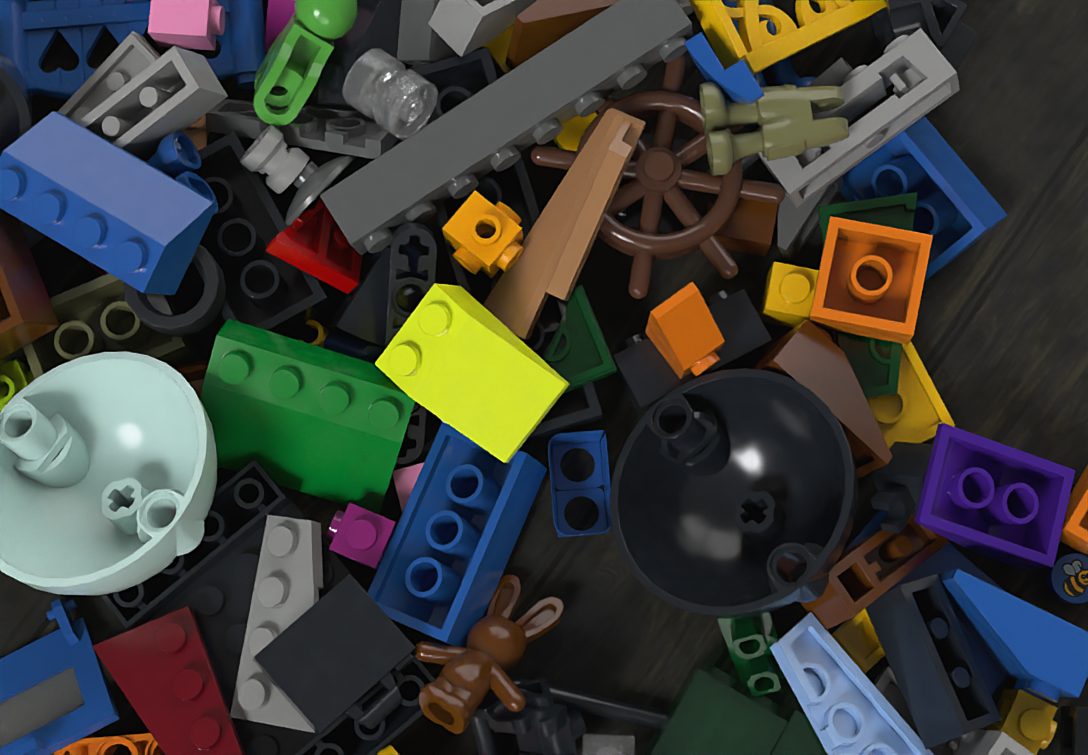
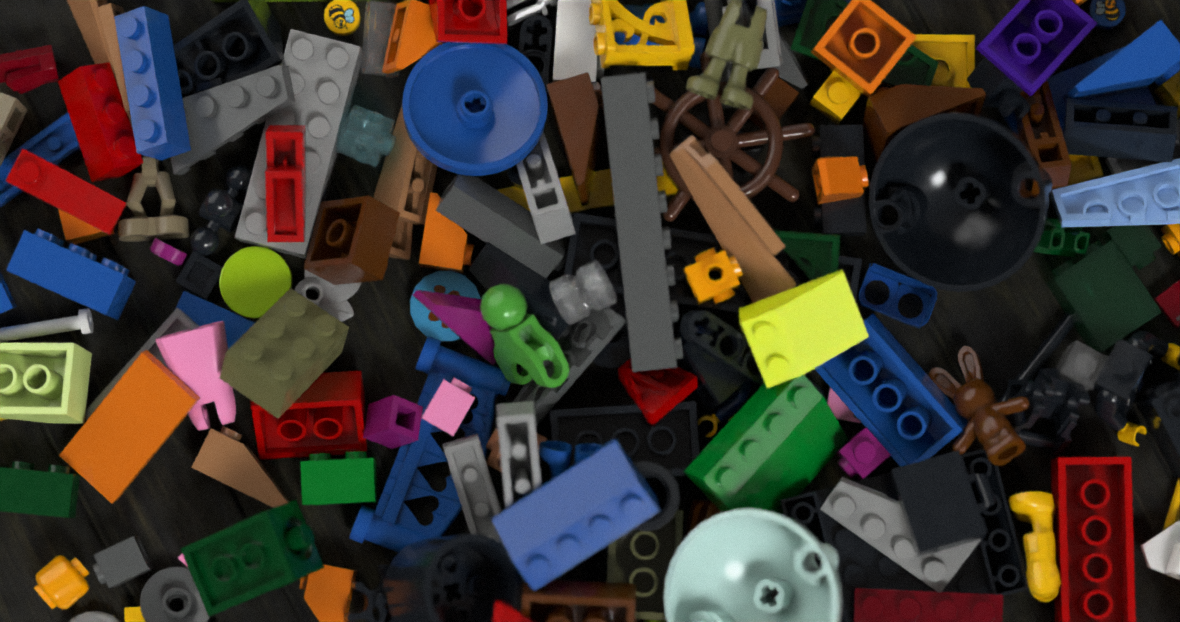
camera: 65 degrees left, 5 degrees up
light grey wheel [240,124,310,194] -> none
dark grey dish [285,154,357,227] -> none
blue slope [684,32,765,104] -> none

